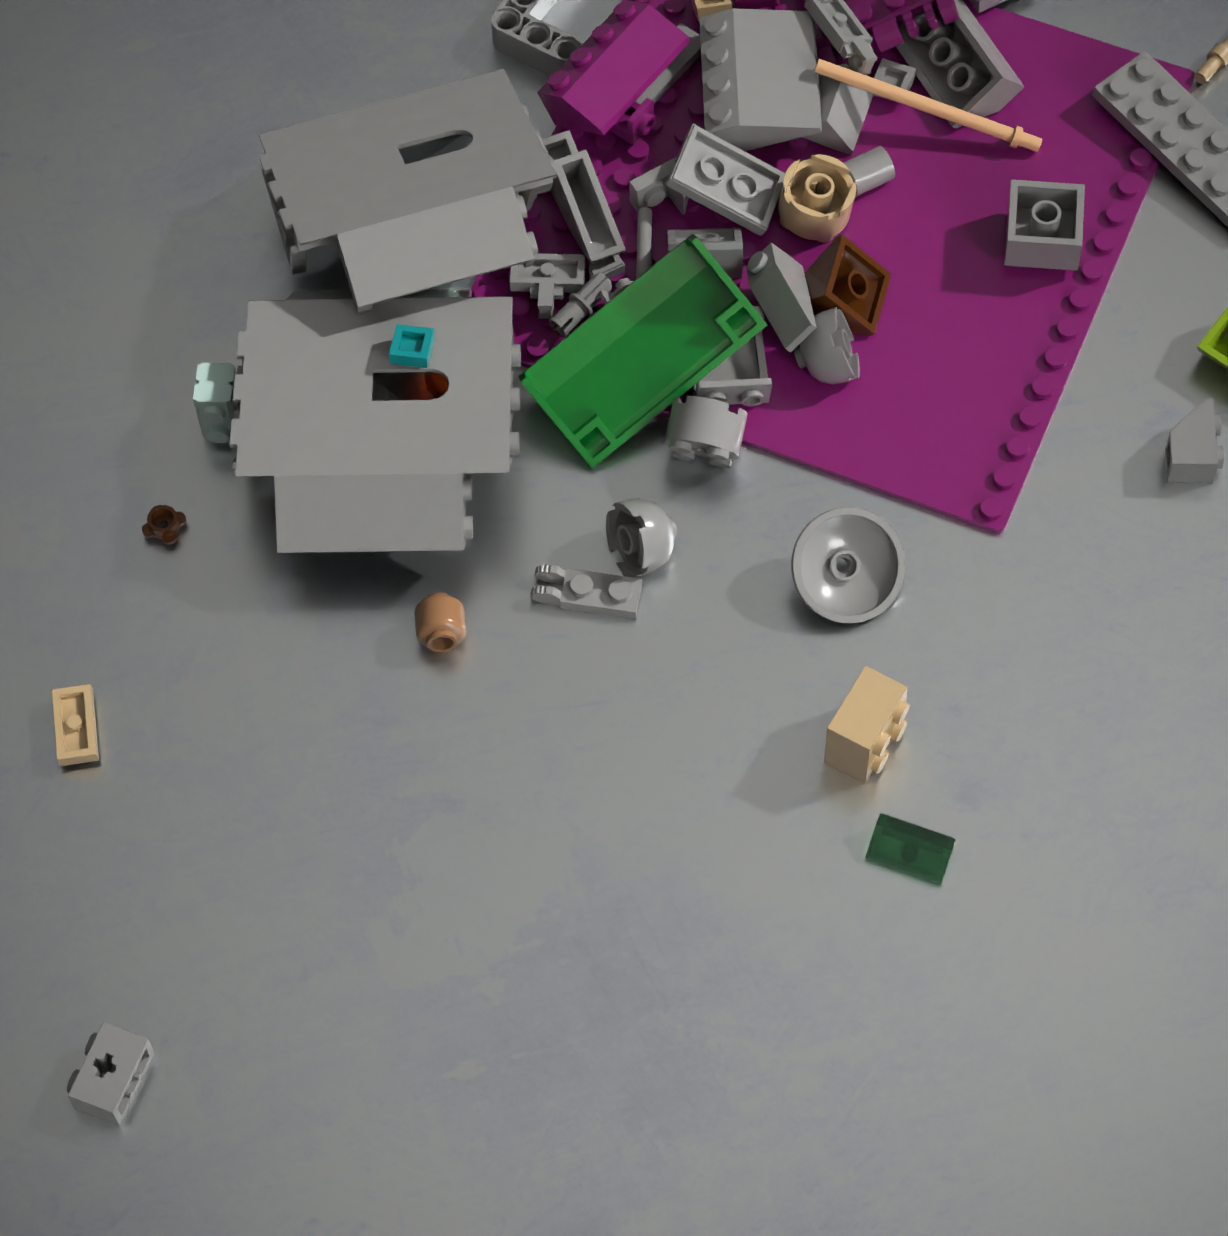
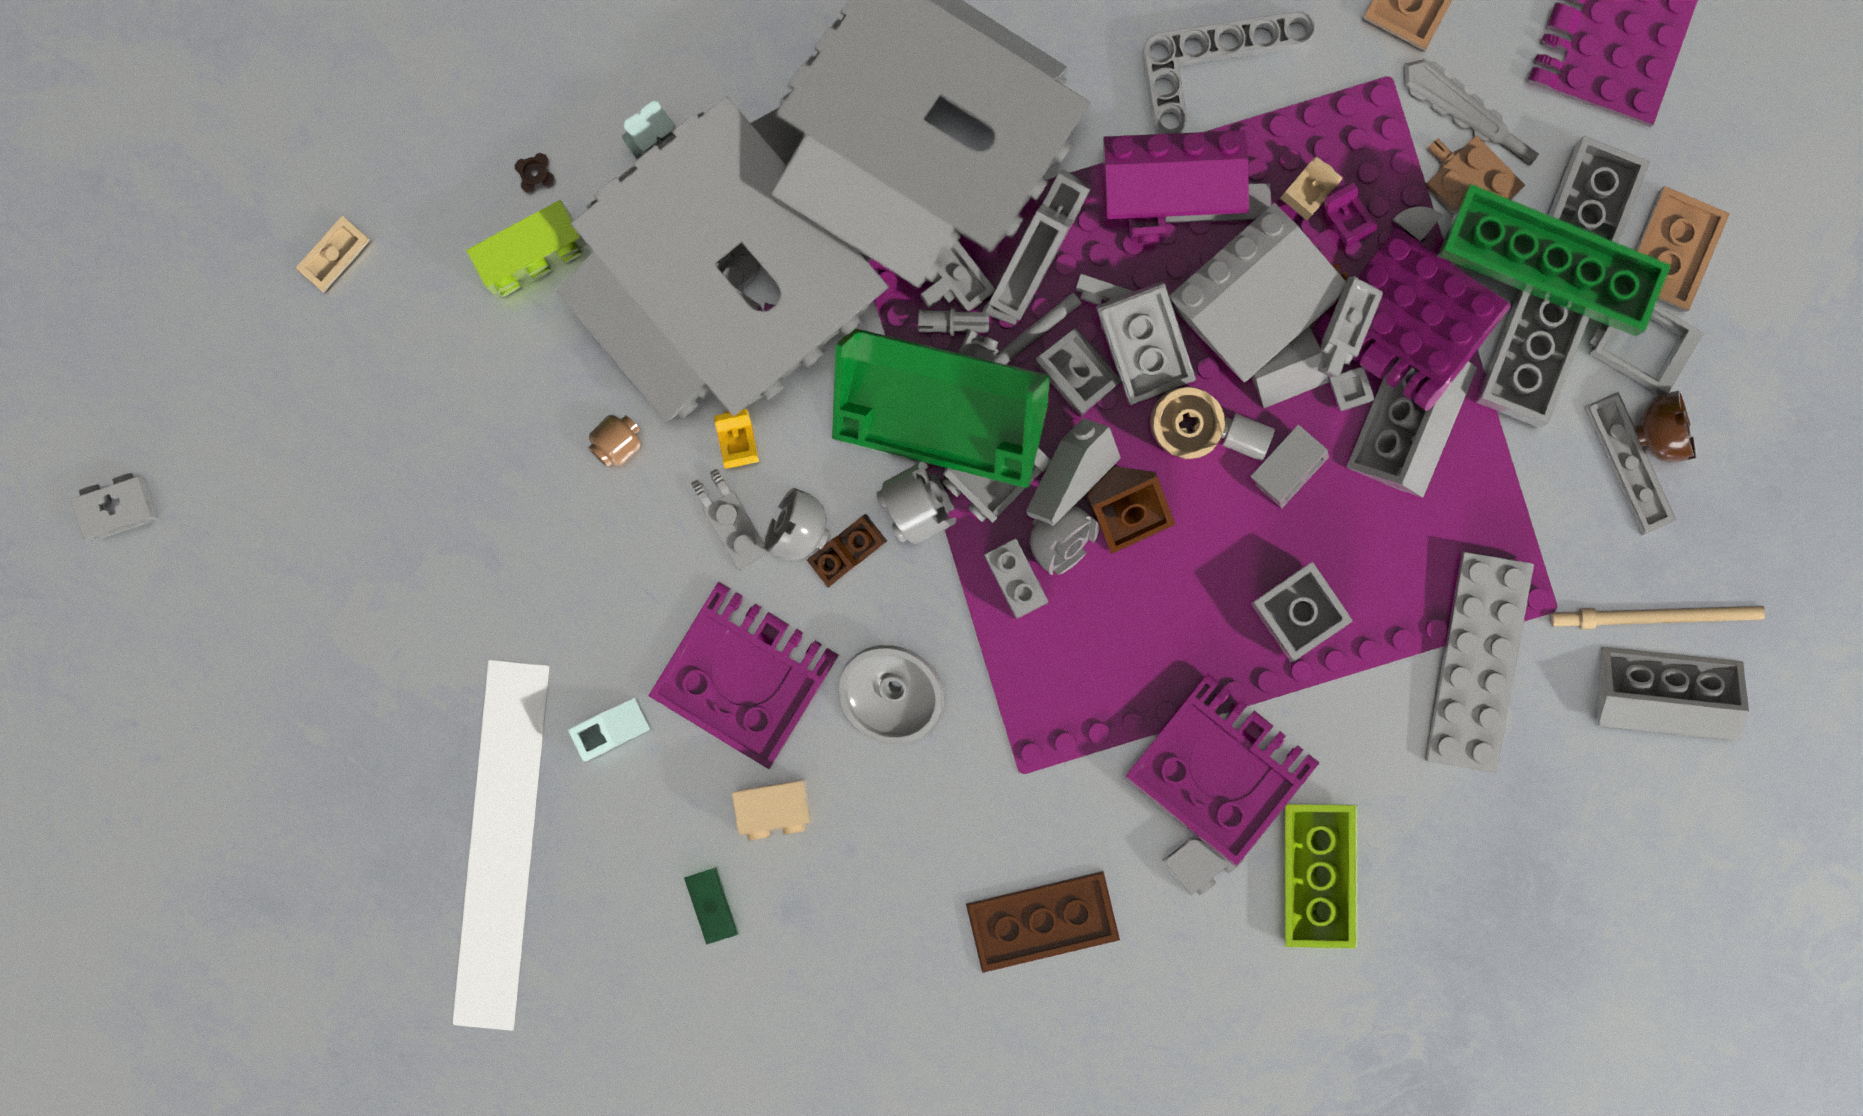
camera: 50 degrees right, 25 degrees up
teal plate [389,324,435,368] -> none
light nougat bar [814,59,1042,152] -> none
none -> white sticker [452,660,550,1031]
none -> lime brick [466,200,587,296]
none -> light aqua slope [568,698,651,762]
none -> magenta hinge [648,582,839,769]
none -> yellow bracket [714,409,759,469]
none -> reddish brown slope [807,514,887,587]
none -> reddish brown tile [966,871,1120,973]
none -> light grey brick [984,539,1048,619]
none -> magenta hinge [1124,673,1320,867]
none -> light grey hinge [1251,425,1329,509]

